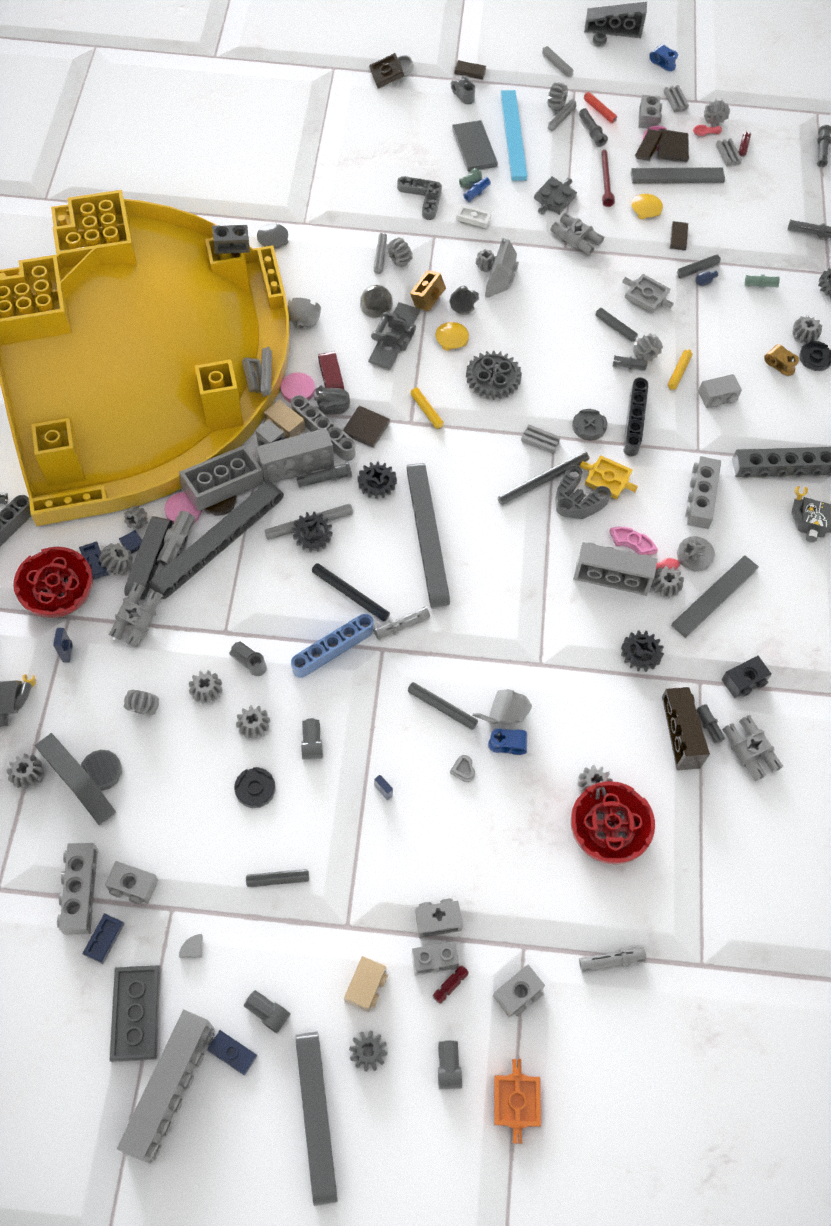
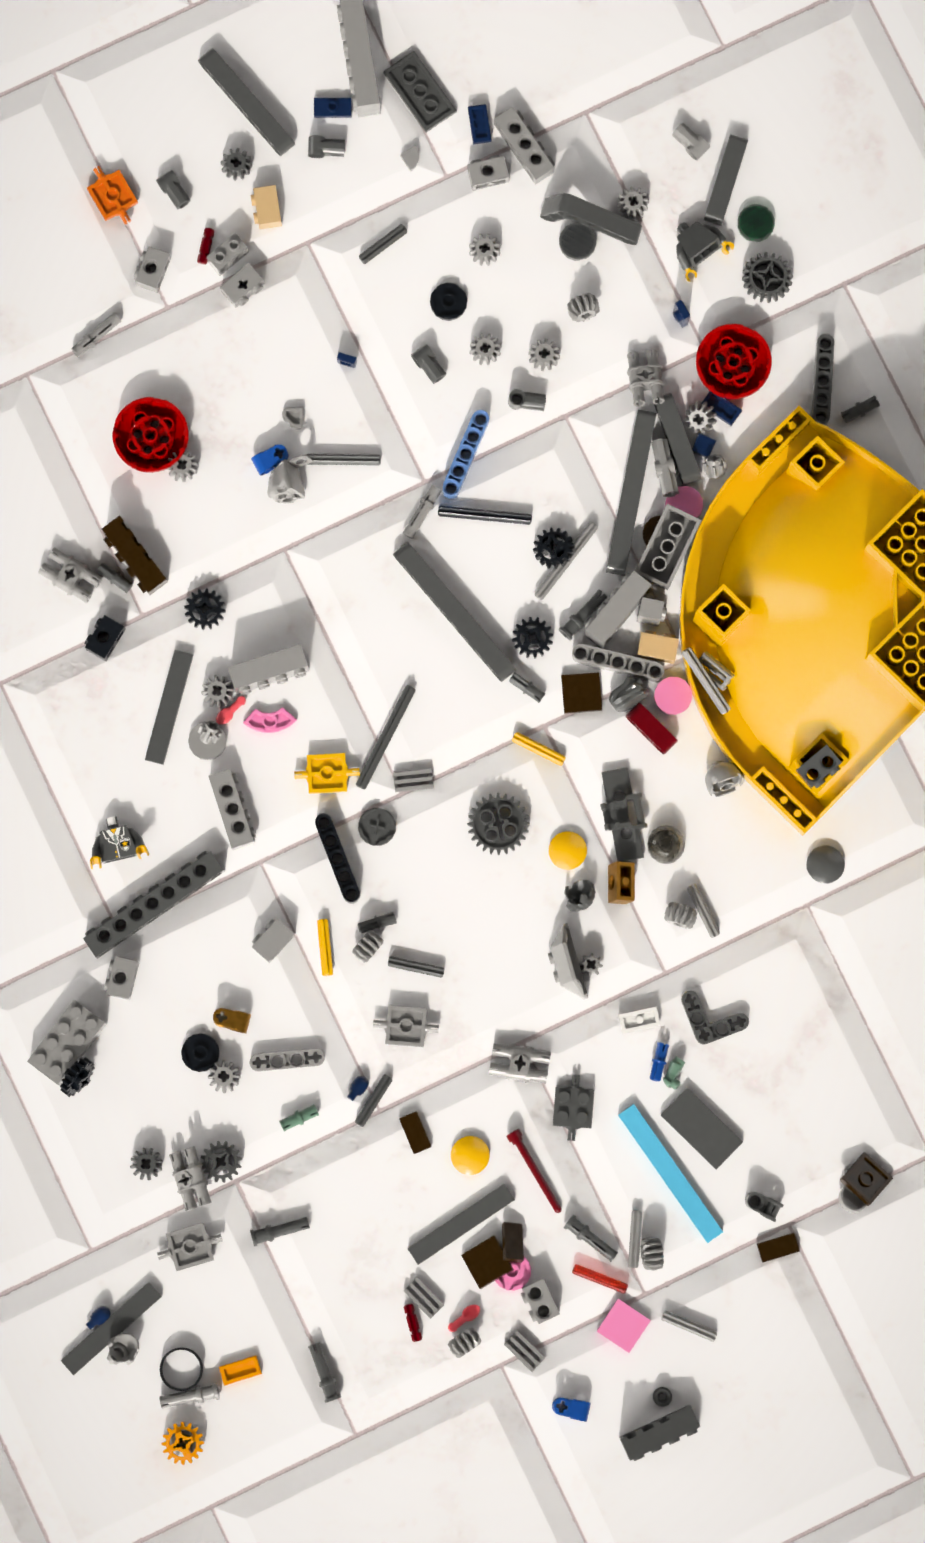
camera: 150 degrees right, 20 degrees up
dark grey connector [555,465,611,519] -> none
none -> light grey beam [249,1048,325,1072]
none -> light grey gear [469,234,500,266]
none -> dark grey axle [509,673,546,703]
none -> bright pink tile [597,1299,651,1353]

